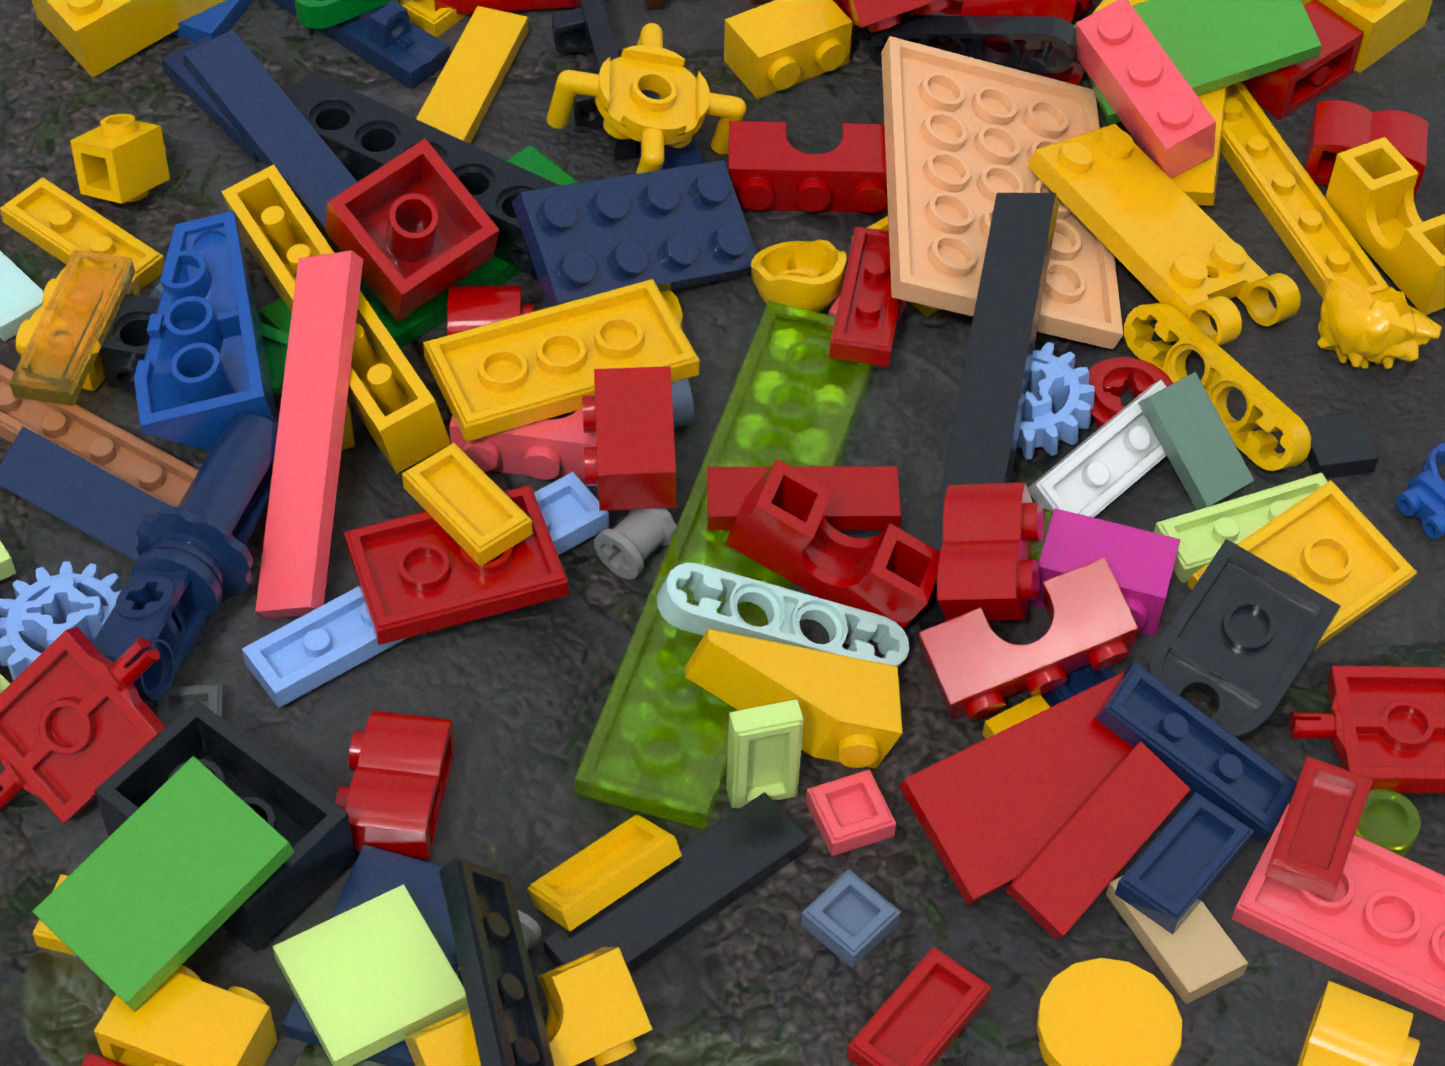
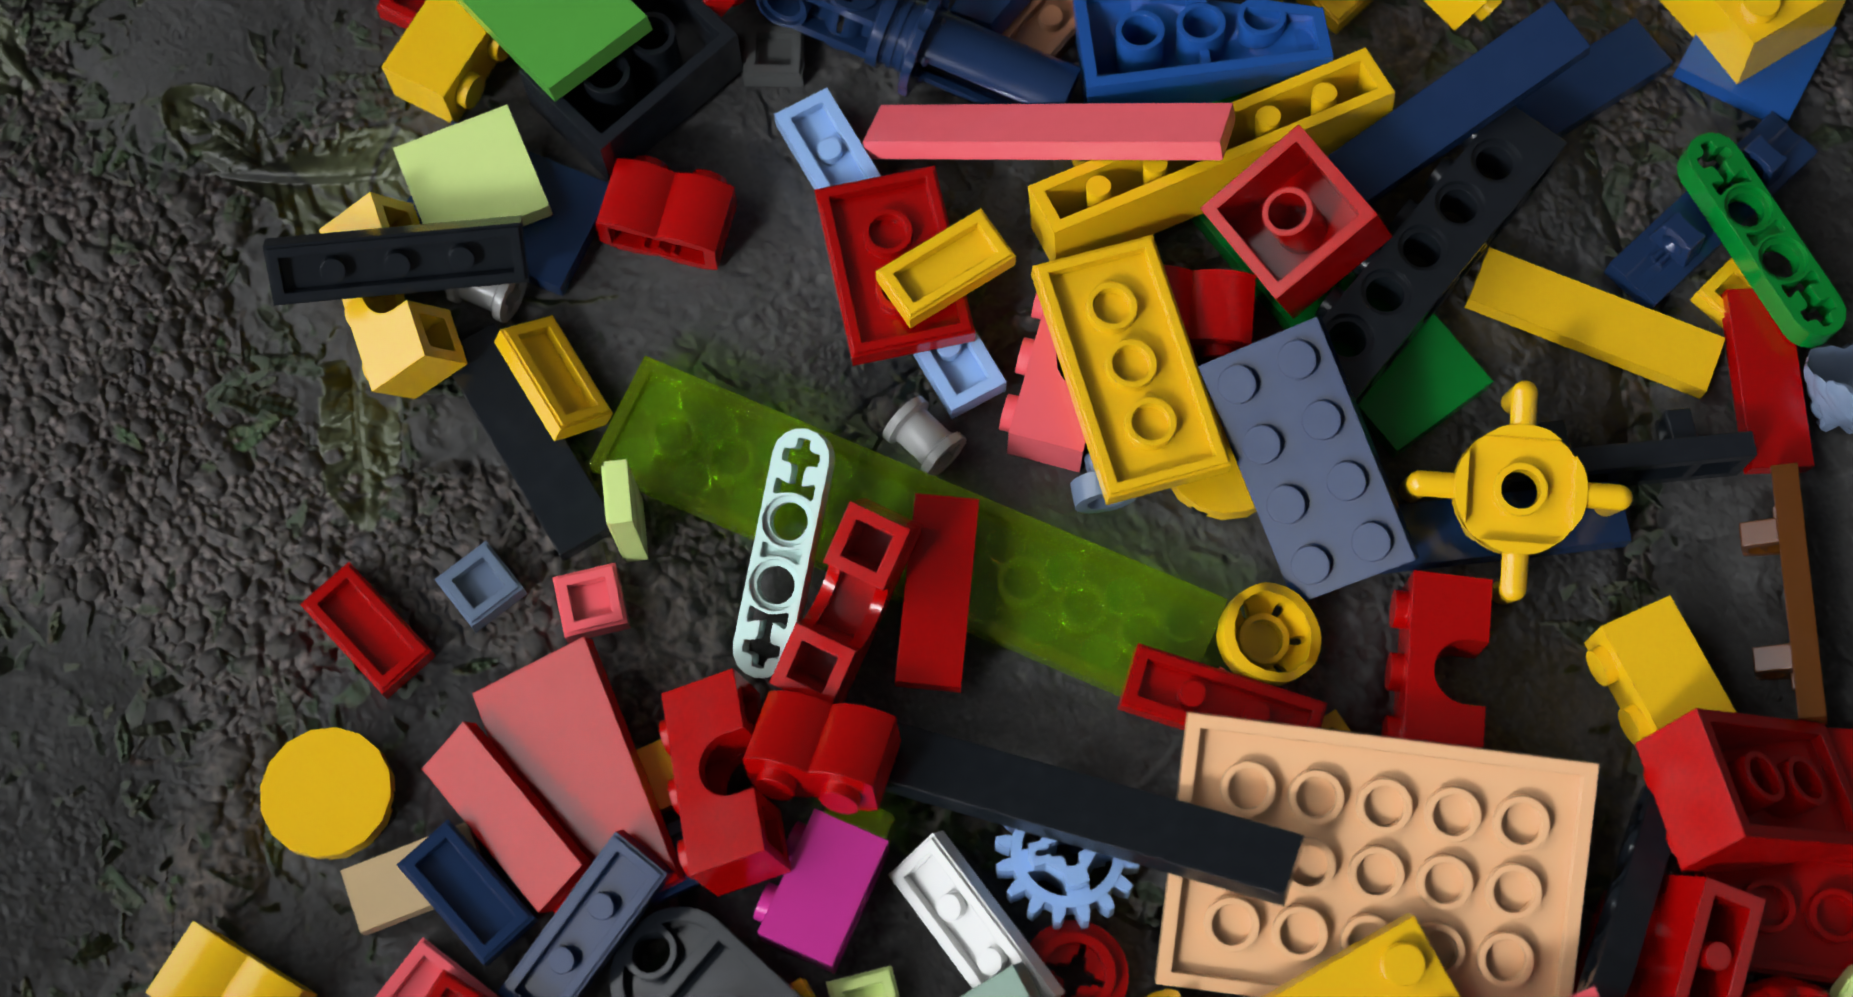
camera: 100 degrees right, 20 degrees up
red brick [582,366,676,511] -> none
yellow slope [685,629,903,769] -> none

